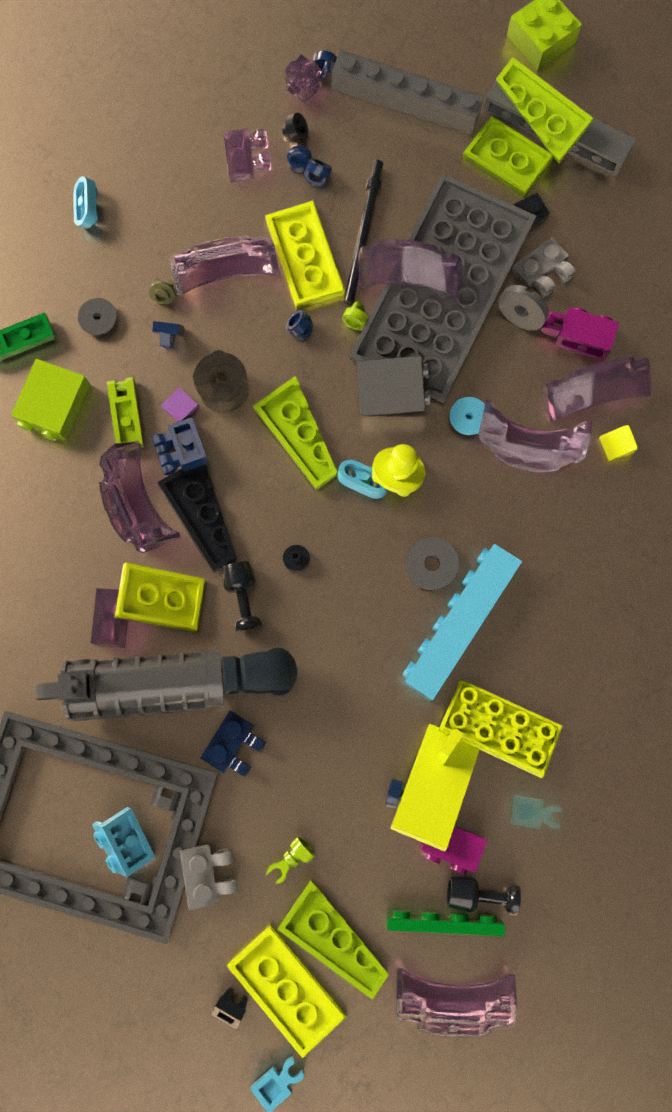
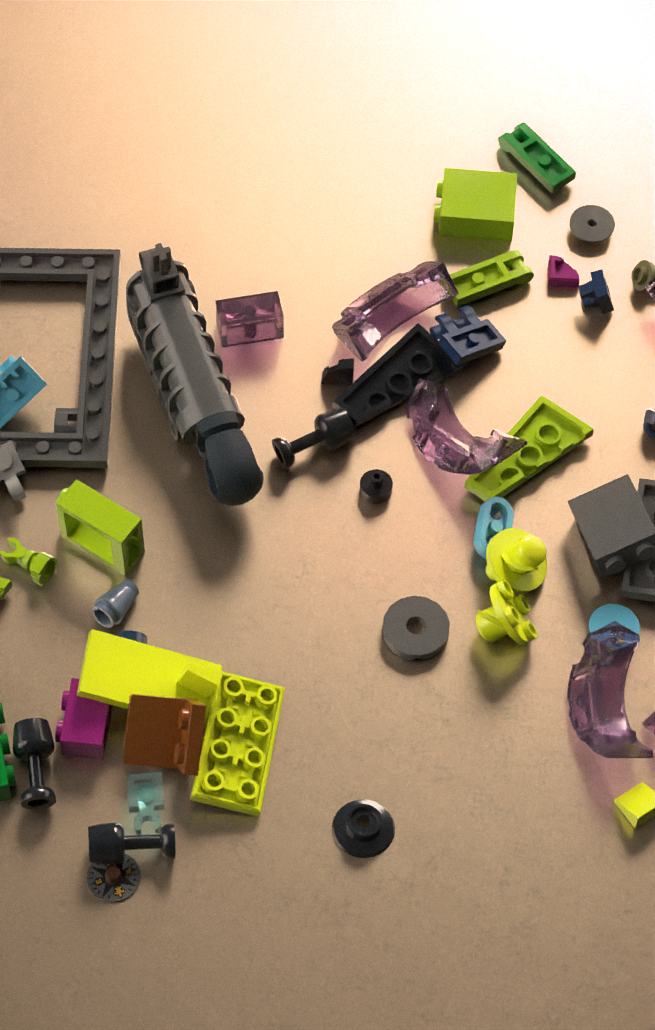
camera: 70 degrees right, 20 degrees down
neon yellow tile [114,562,205,633] -> none
medium lavender tile [161,387,199,422] -> none
clear smoke brick [193,350,249,412] -> none
dark blue plate [200,710,266,776] -> none
medium azure brick [402,544,522,702] -> none
none -> lime window [56,479,145,576]
none -> piece [87,854,141,902]
none -> black piece [88,822,176,865]
none -> sand blue cone [92,580,139,628]
none -> dark orange bracket [122,694,206,776]
none -> black tile [321,358,354,386]
none -> black piece [332,799,395,858]
none -> windscreen [406,379,528,475]
none -> neon yellow plate [475,579,538,646]
none -> magenta tile [548,255,580,288]

